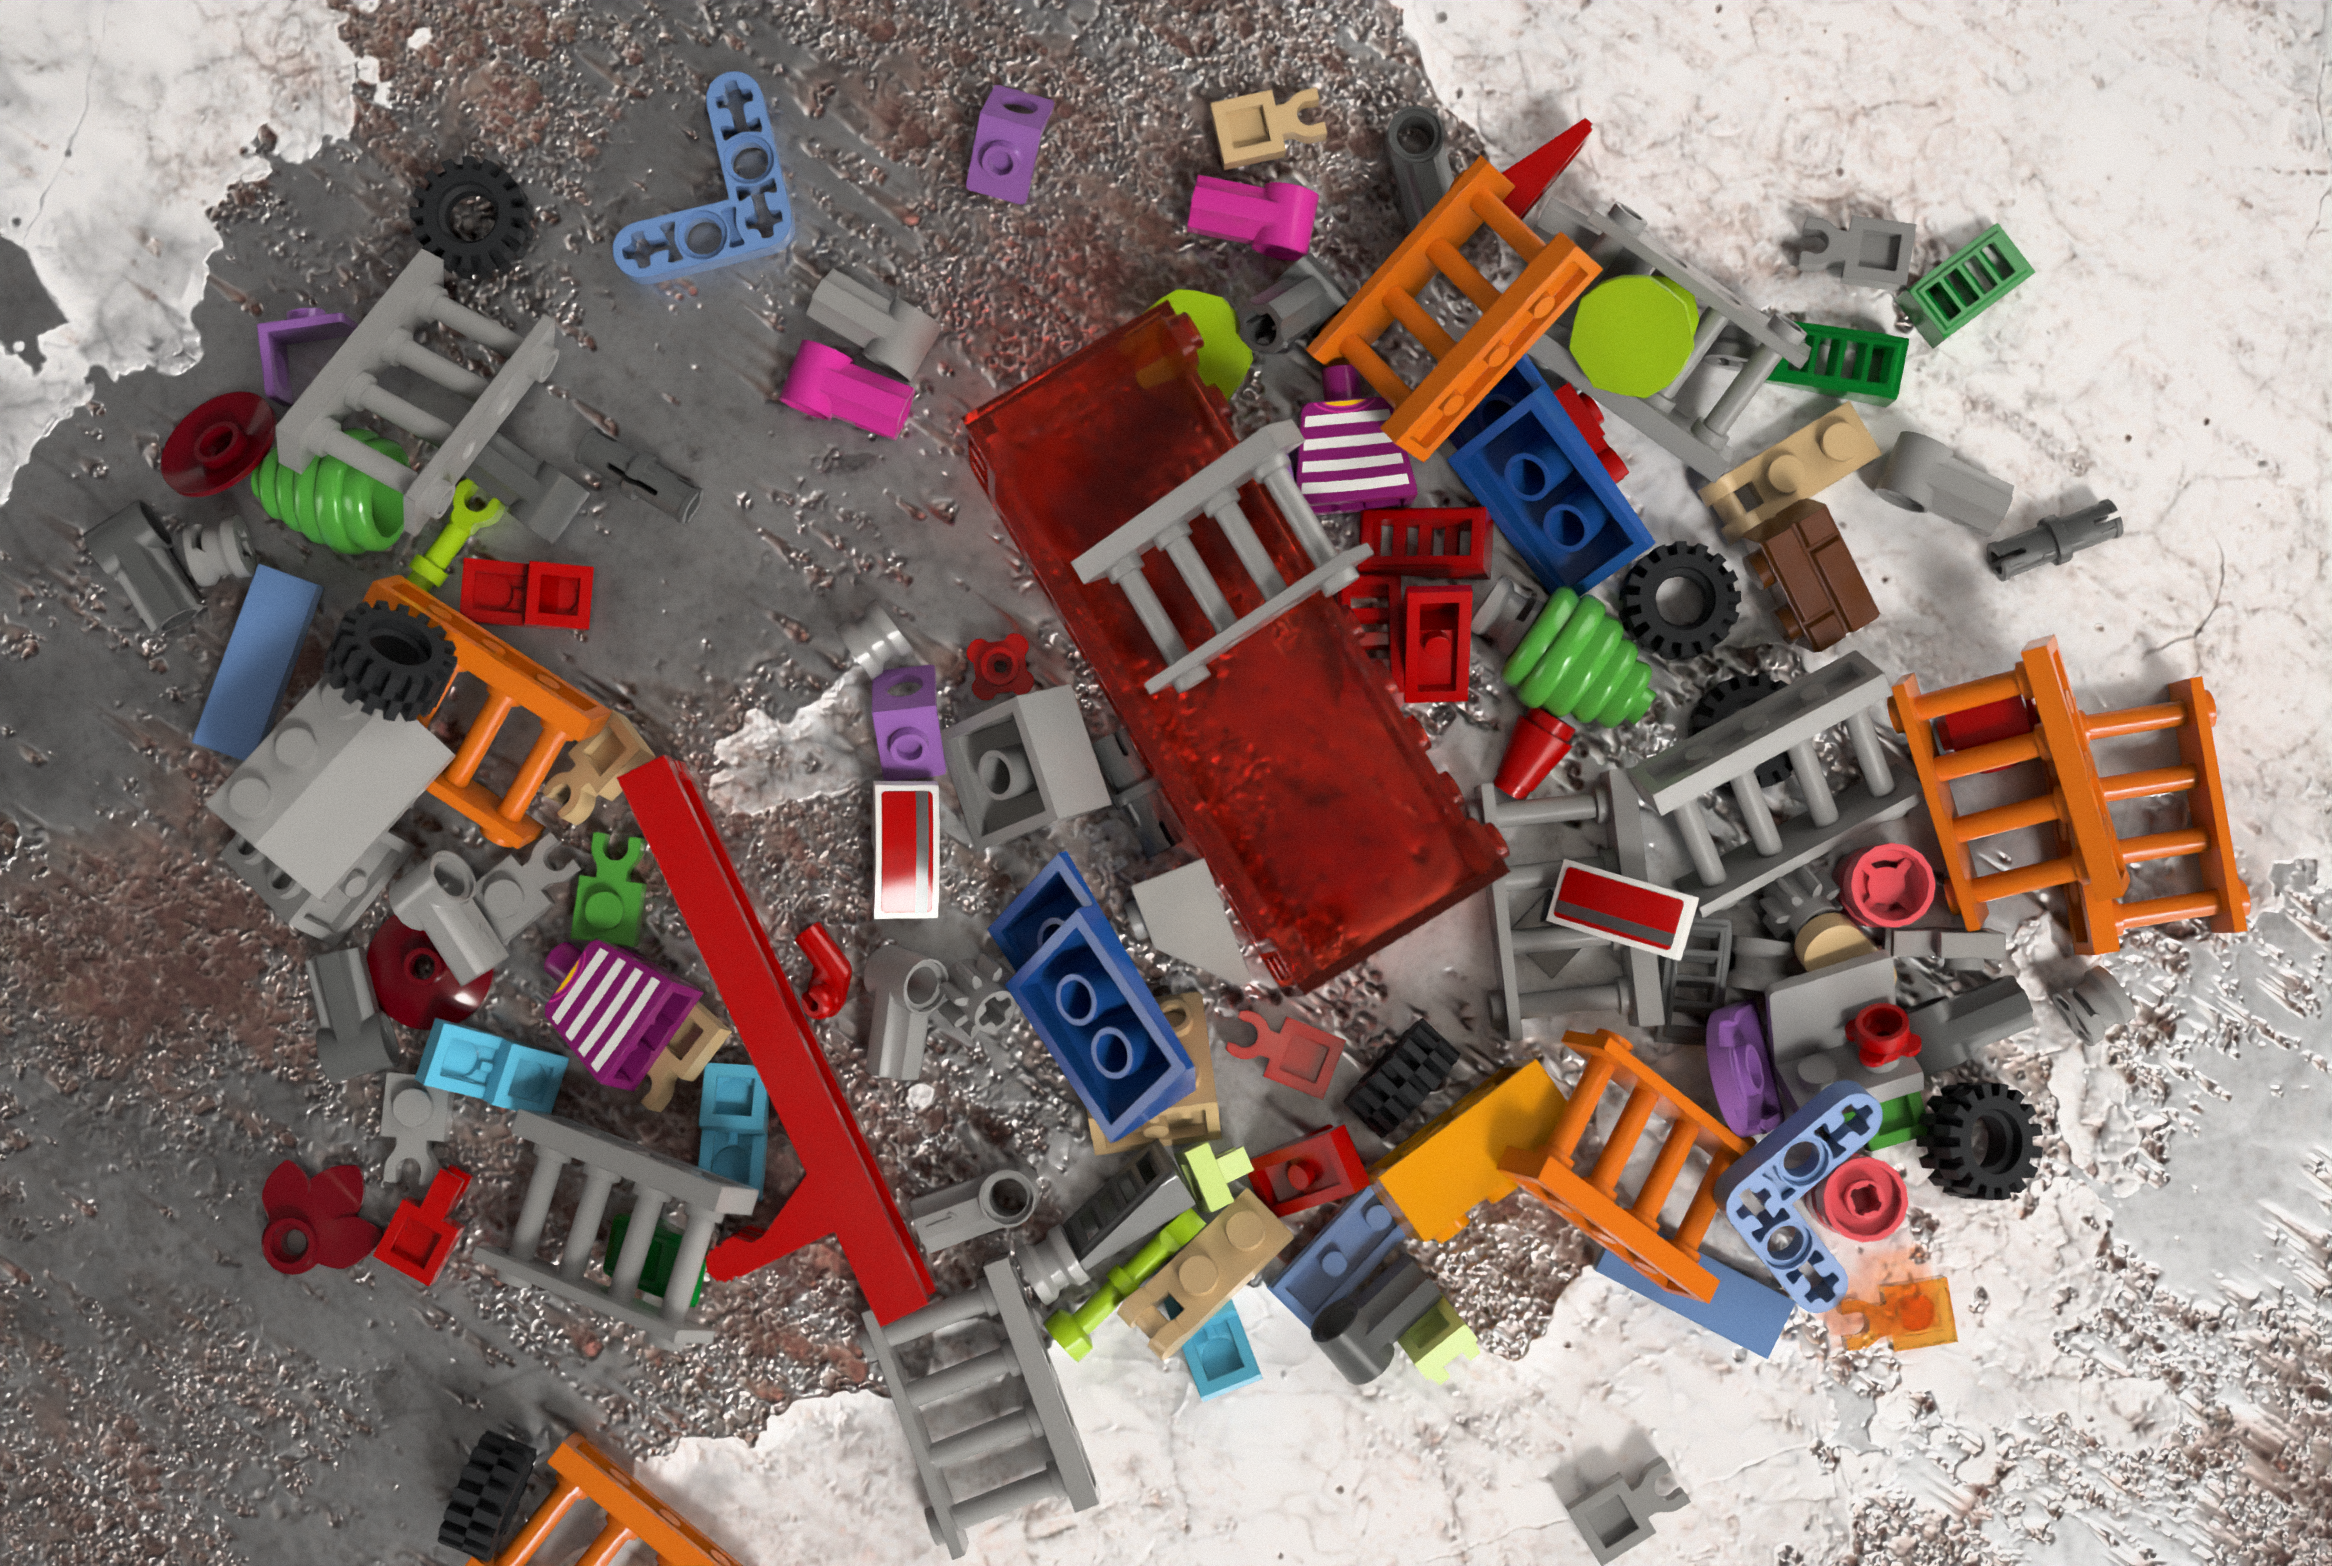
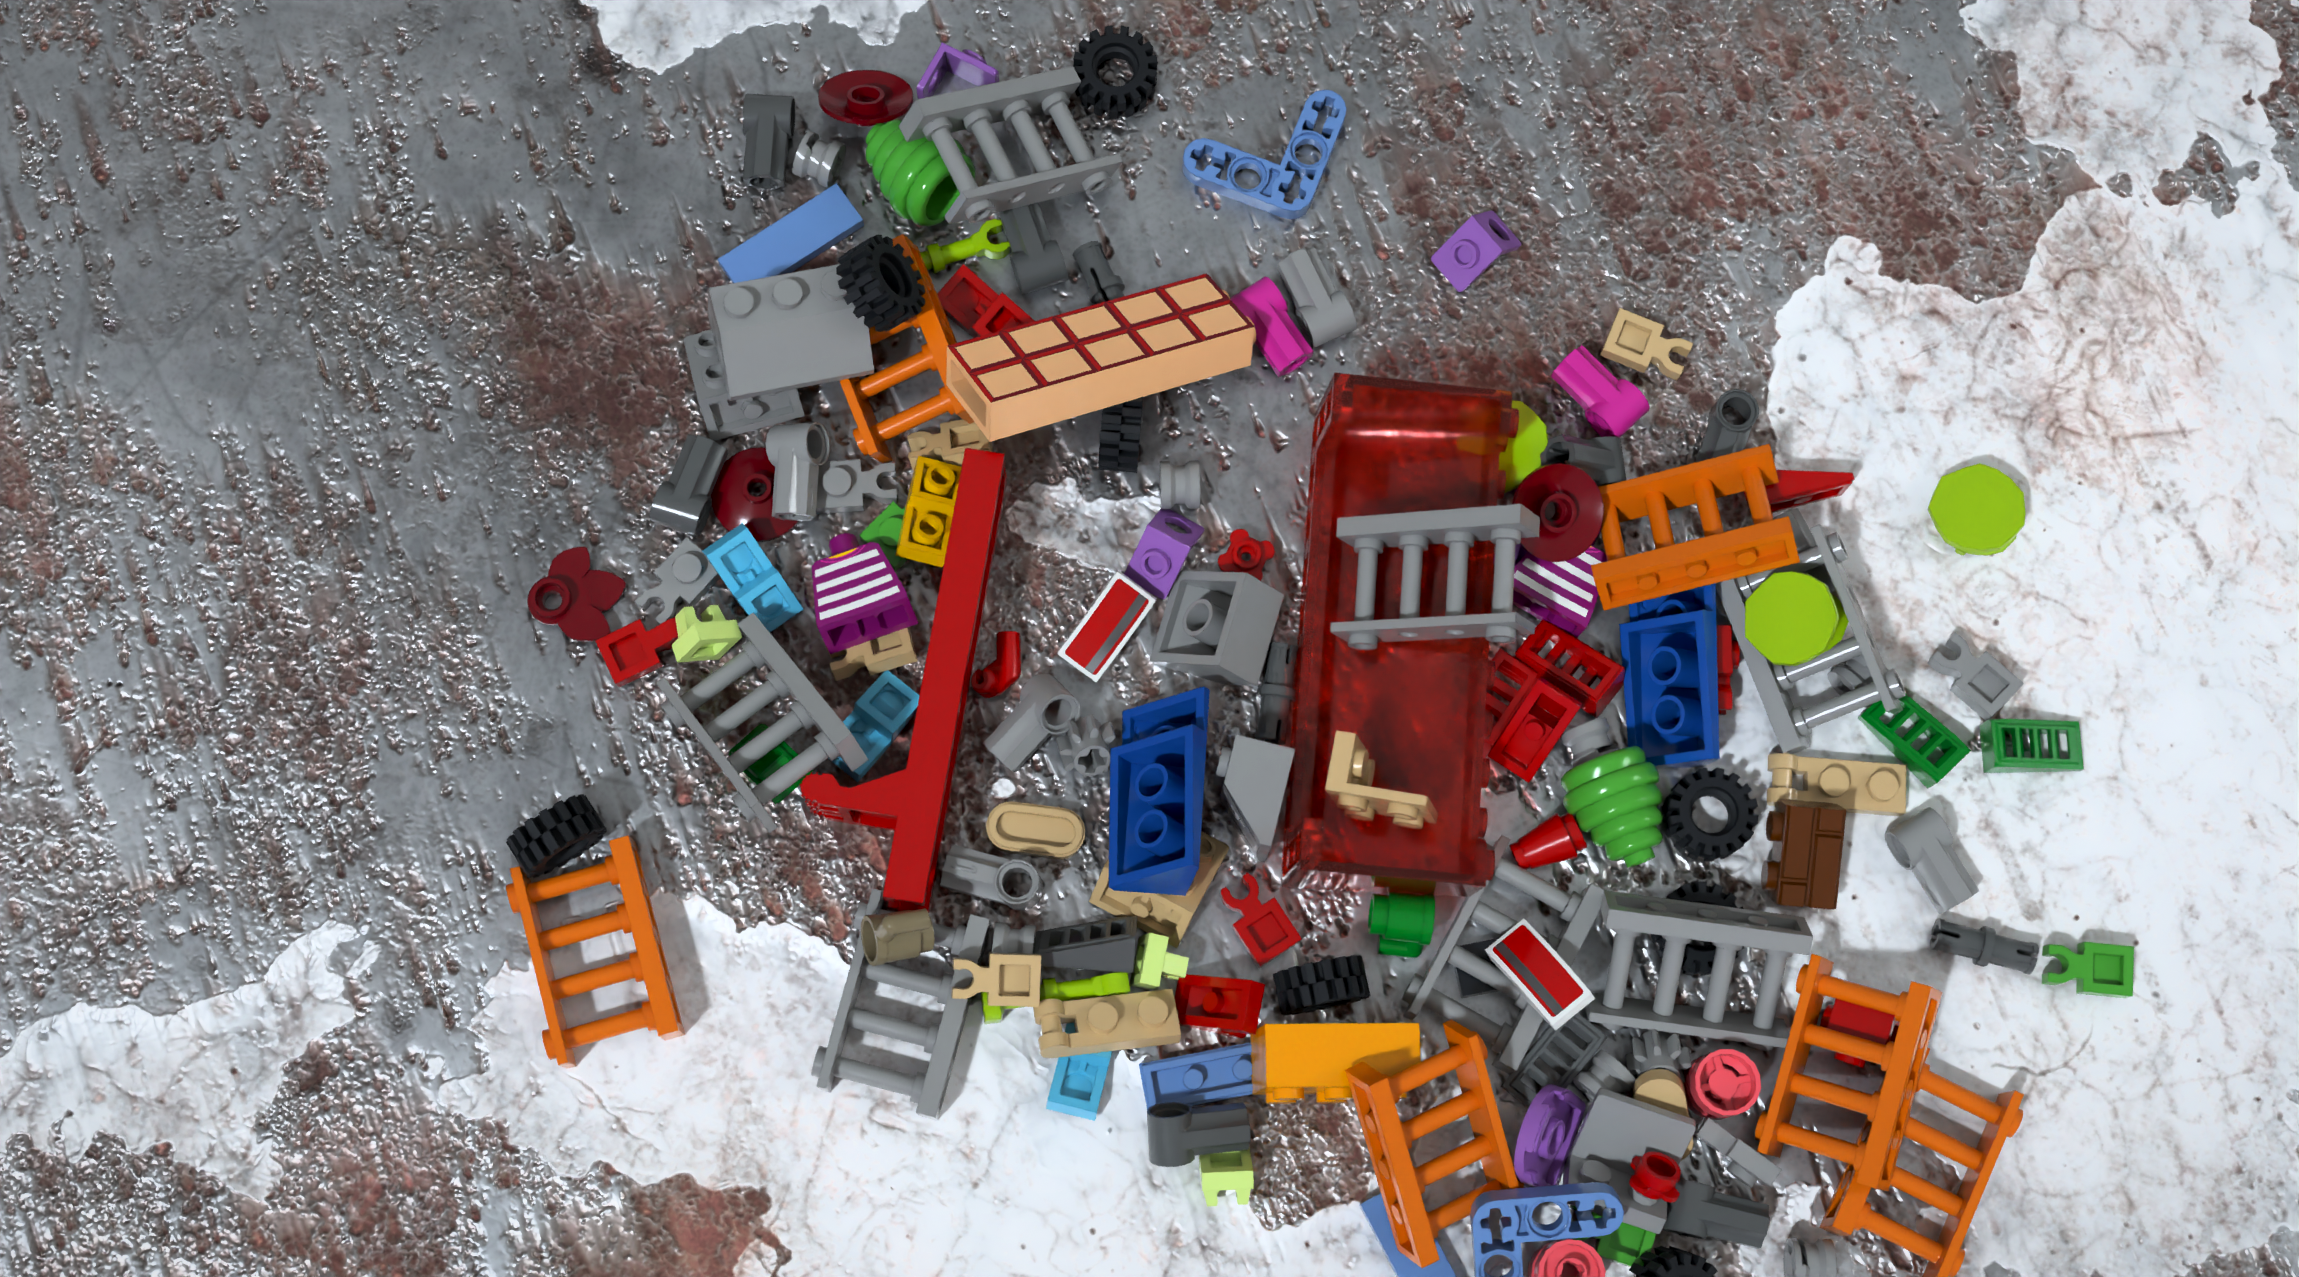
camera: 30 degrees right, 10 degrees down
none -> yellowish green tile [671,605,742,663]
none -> dark tan piece [861,908,934,966]
none -> yellow slope [895,455,962,568]
none -> light nougat brick [946,273,1256,442]
none -> tan plate [951,953,1041,1007]
none -> tan tile [986,801,1085,860]
none -> black tyre [1098,397,1143,473]
none -> tan bracket [1325,730,1438,829]
none -> green piece [1368,891,1435,958]
none -> dark red dish [1512,463,1604,562]
none -> lime hat [1927,463,2025,556]
none -> bright green plate [2042,942,2134,998]

